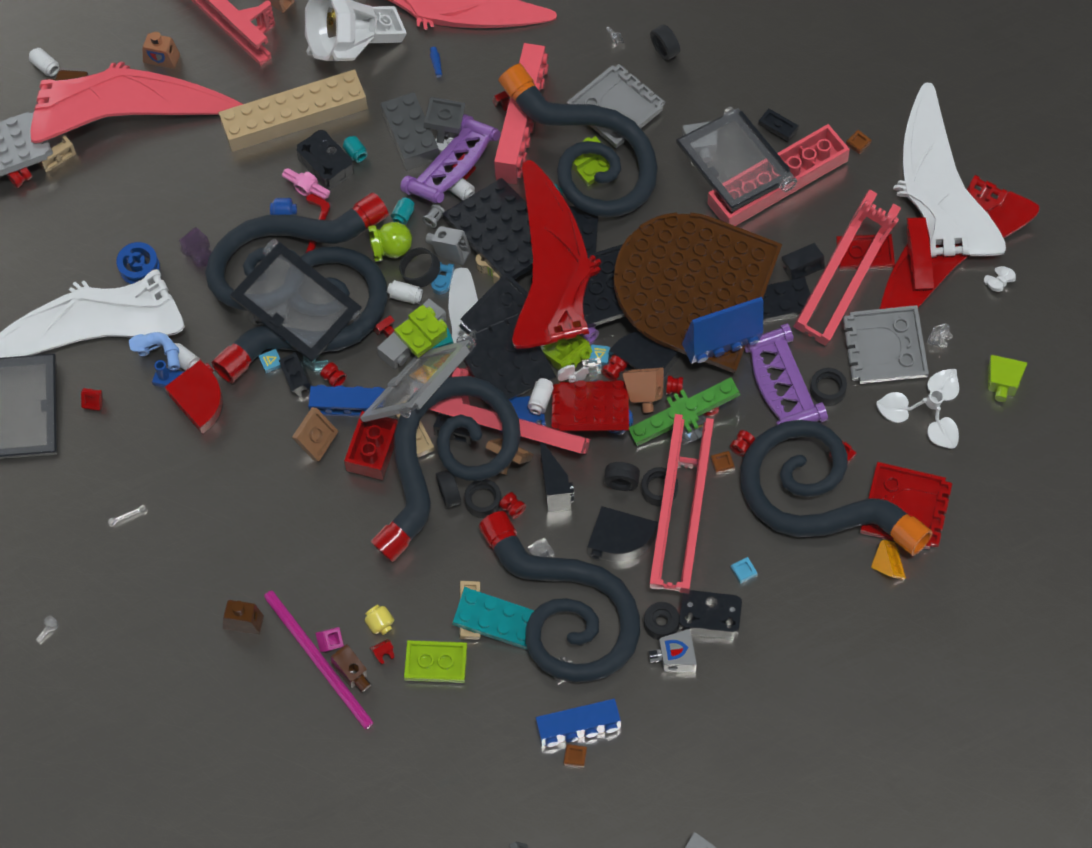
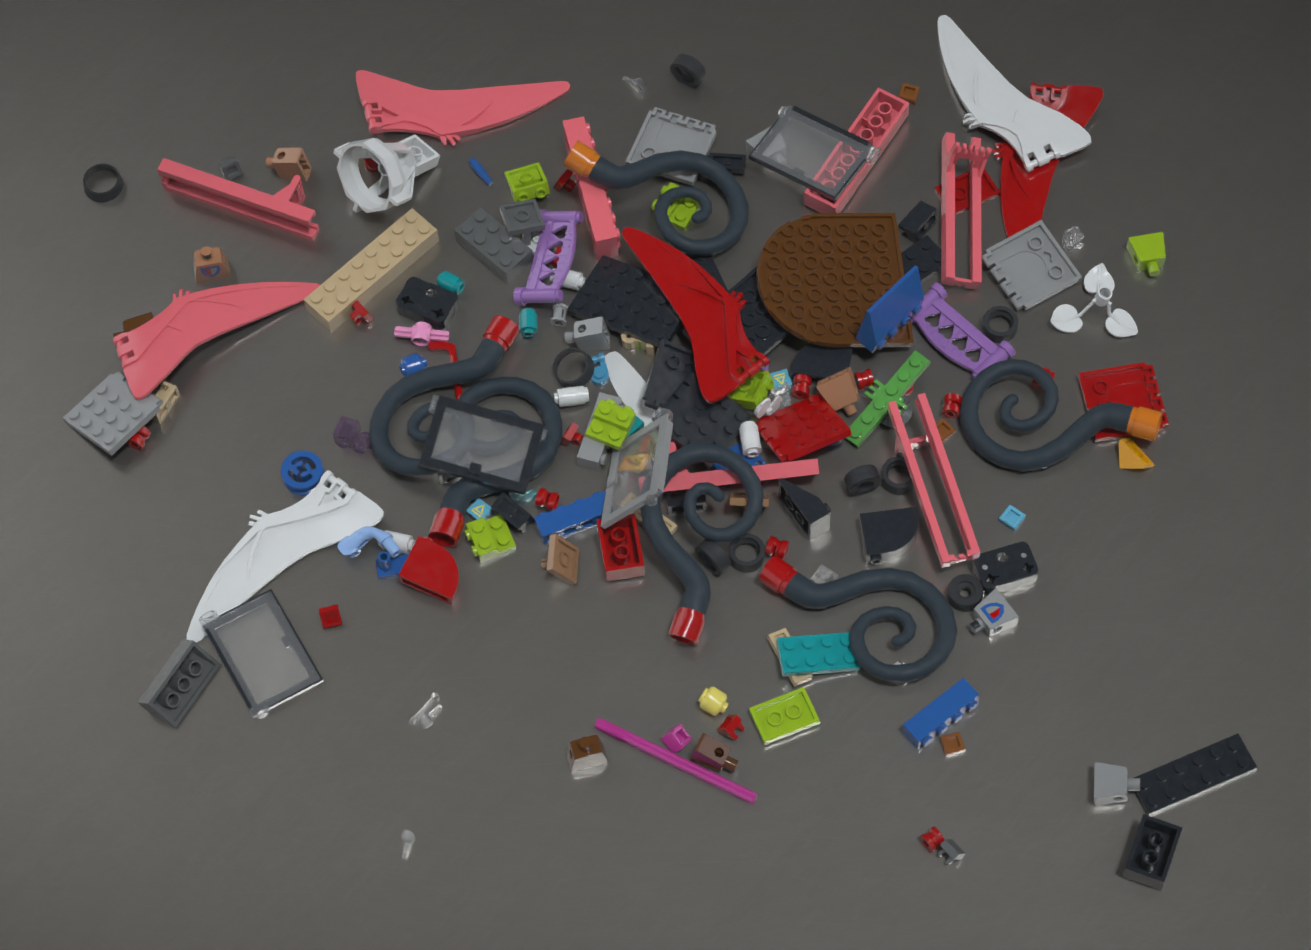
camera: 25 degrees left, 0 degrees up
white head [29,48,60,77] -> none
lime tile [368,222,412,262] -> none
black plate [758,108,799,142] -> none
red slope [907,217,934,290] -> none
white piece [984,266,1016,292] -> none
none -> red tile [349,300,374,325]
none -> clear hand [420,704,443,728]
none -> lime plate [464,515,517,562]
none -> lime plate [504,162,550,202]
none -> black hinge [707,153,747,174]
none -> red wheel [920,826,945,852]

